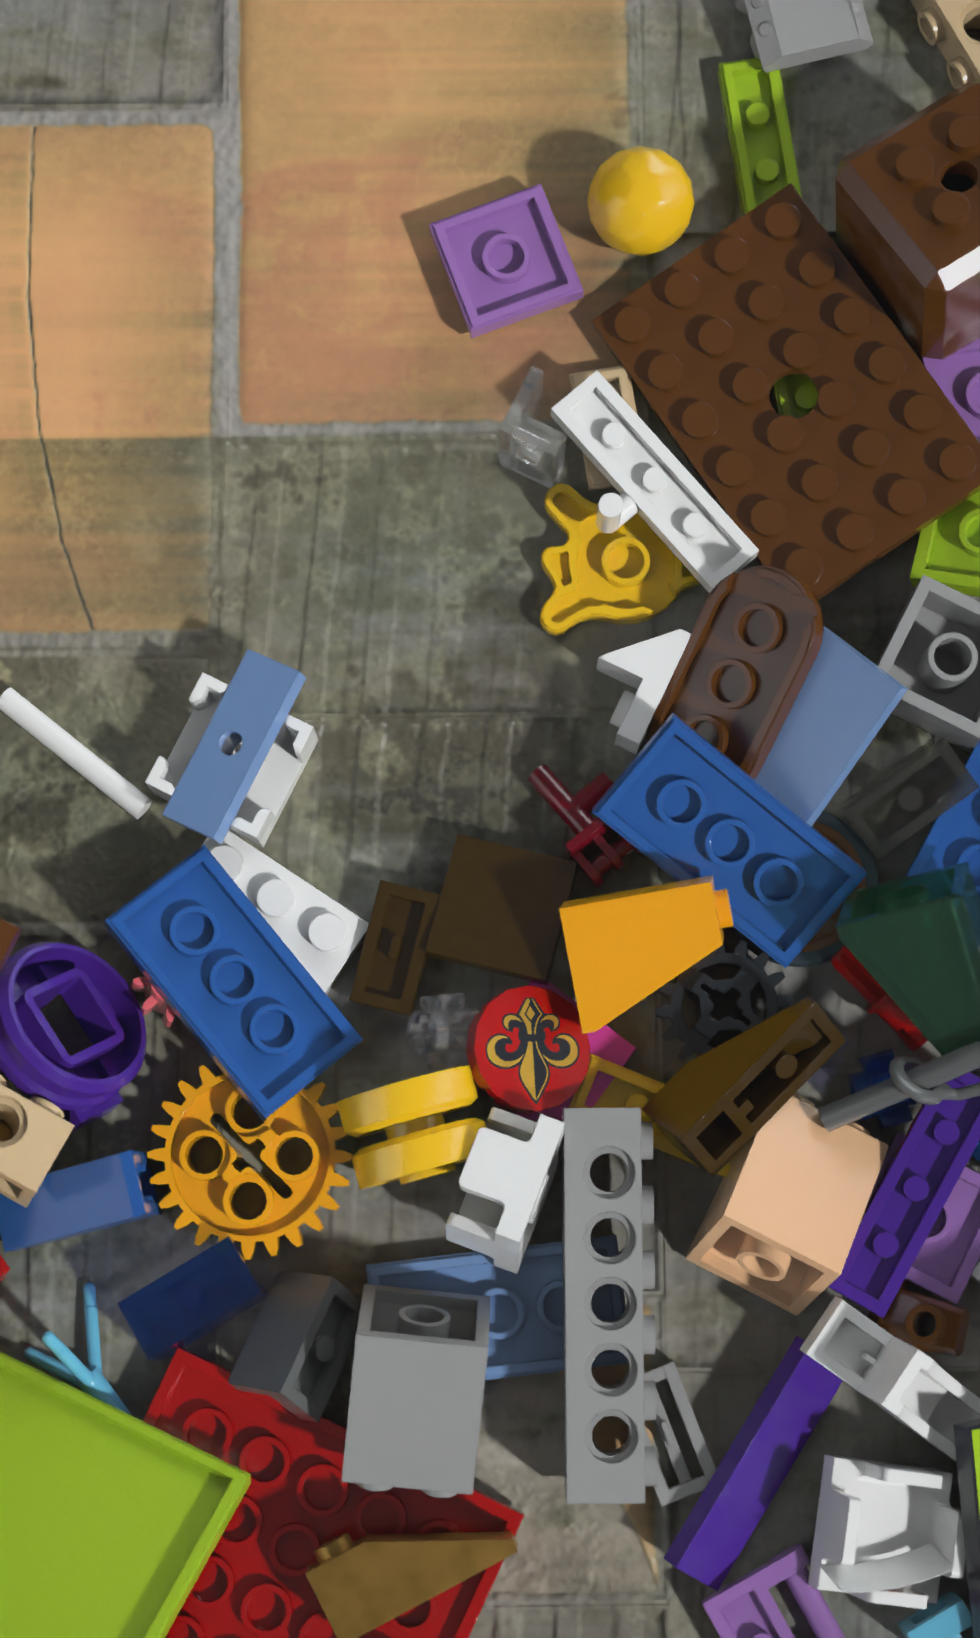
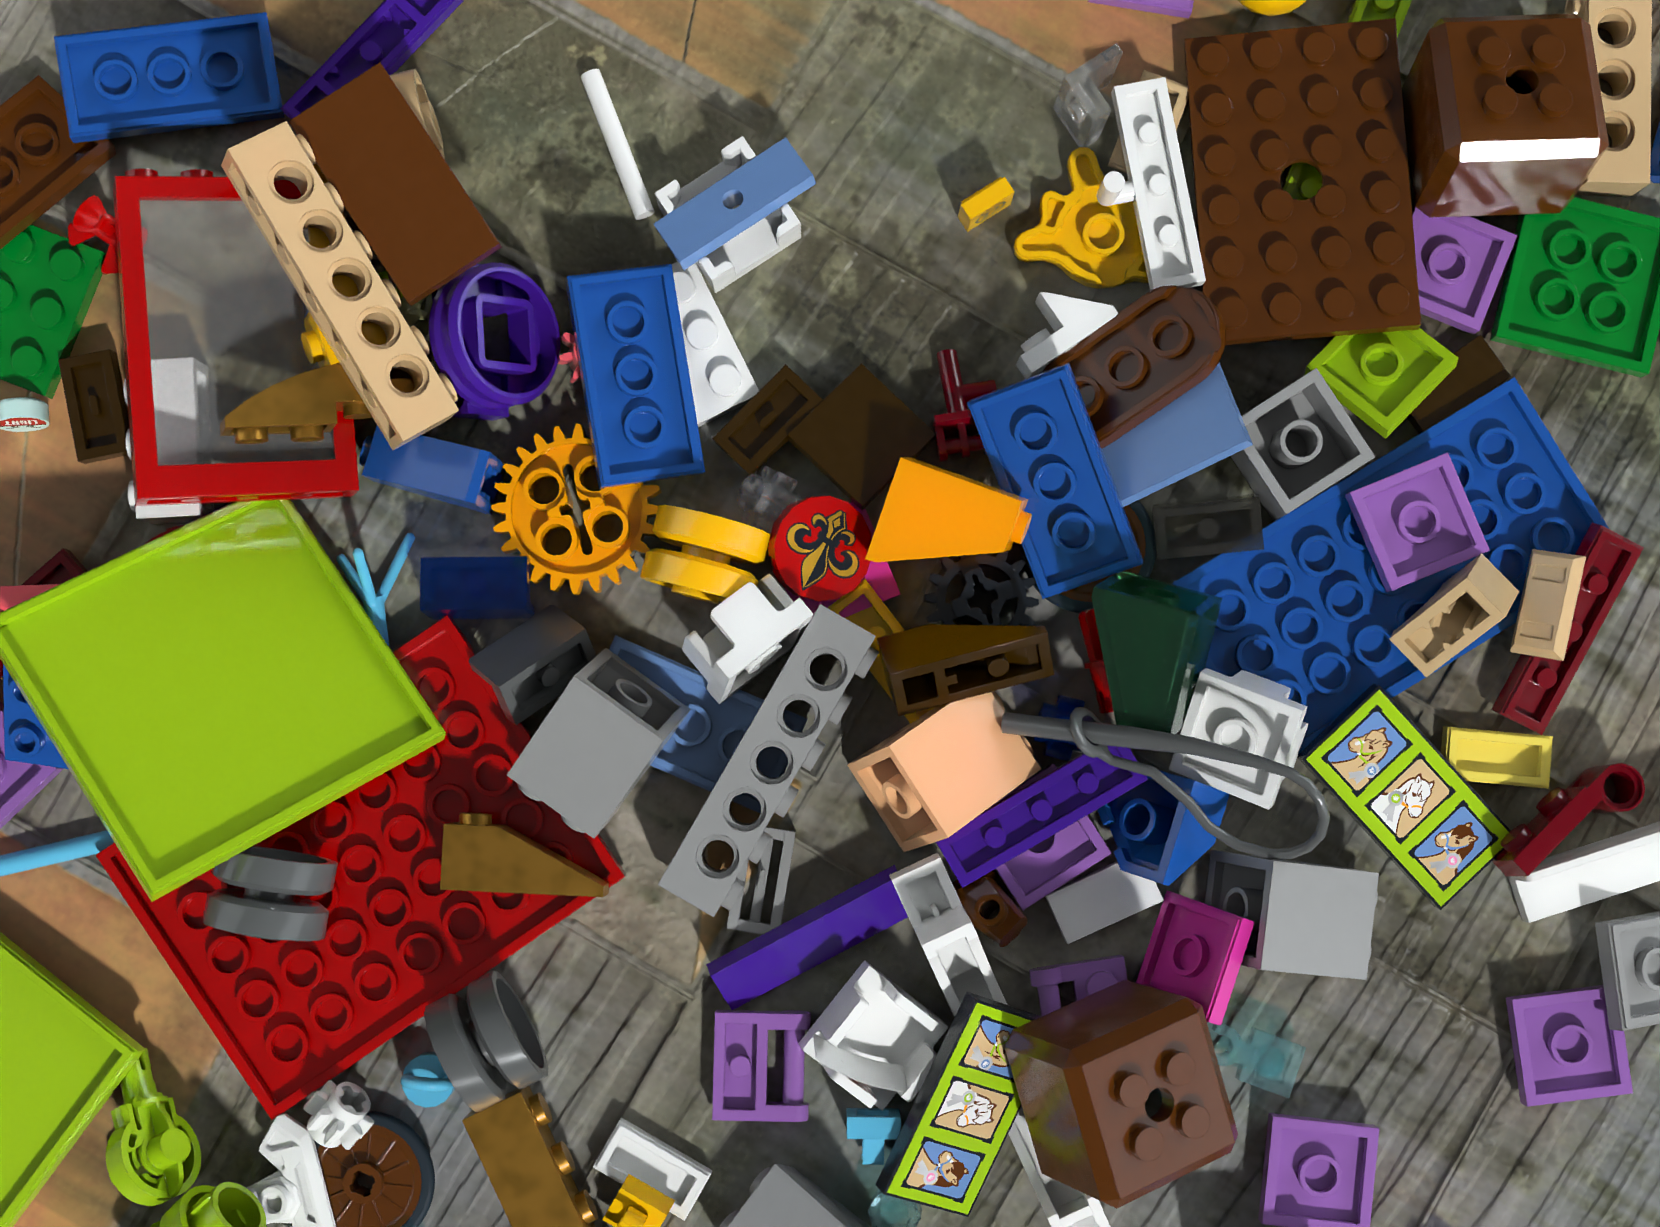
camera: 30 degrees right, 5 degrees up
none -> yellow tile [958,177,1015,232]

